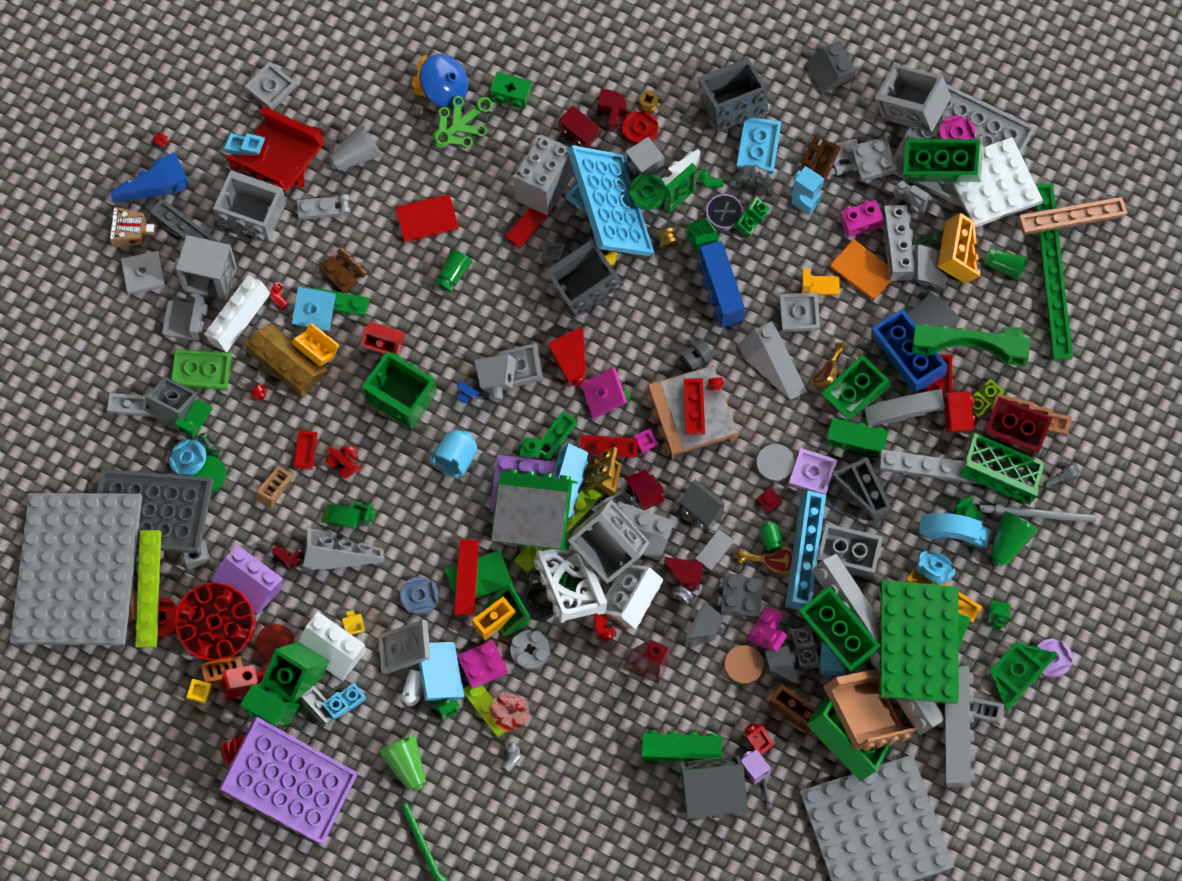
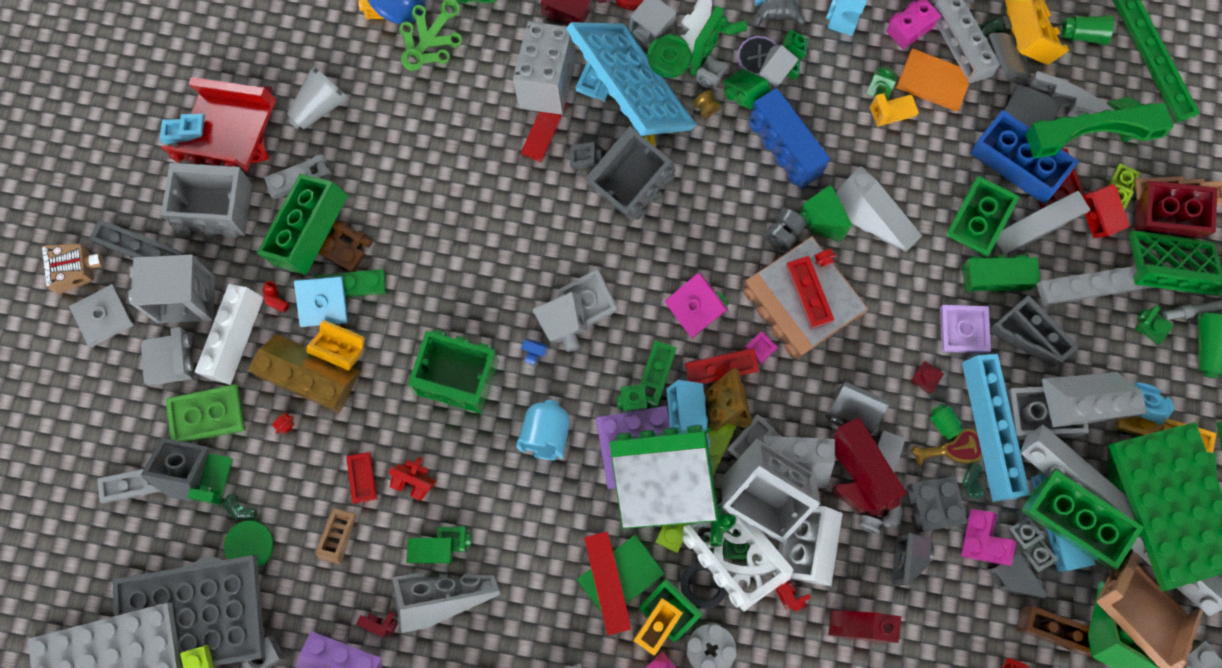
camera: 20 degrees left, 5 degrees up
blue wedge [110,152,189,203] -> none
red plate [151,132,170,148] -> none
medium azure tile [169,439,206,476] -> none
light grey plate [244,61,297,110] -> none
red brick [360,321,406,354] -> none
red tile [396,194,459,243] -> none
sand blue tile [400,577,439,616] -> none
green plant [435,249,473,292] -> none
red slope [548,327,586,387] -> none
dark red brick [625,469,664,510] -> none
nougat tile [724,645,764,685] -> none
light grey tile [756,444,795,482] -> none
light grey plate [779,293,820,332] -> none
pearl gold piece [811,342,848,389] -> none
medium azure arch [919,513,990,549] -> none
none -> green brick [257,174,348,275]
none -> light grey bracket [696,56,728,90]
none -> green arm [710,513,736,547]
none -> light grey slope [759,45,798,87]
none -> green slope [799,185,852,242]
none -> dark red slope [831,418,907,511]
none -> green bracket [867,66,897,100]
none -> light grey arm [882,505,903,529]
none -> clear green arm [962,463,985,499]
none -> light grey slope [1028,71,1114,117]
none -> light grey slope [1042,372,1147,427]

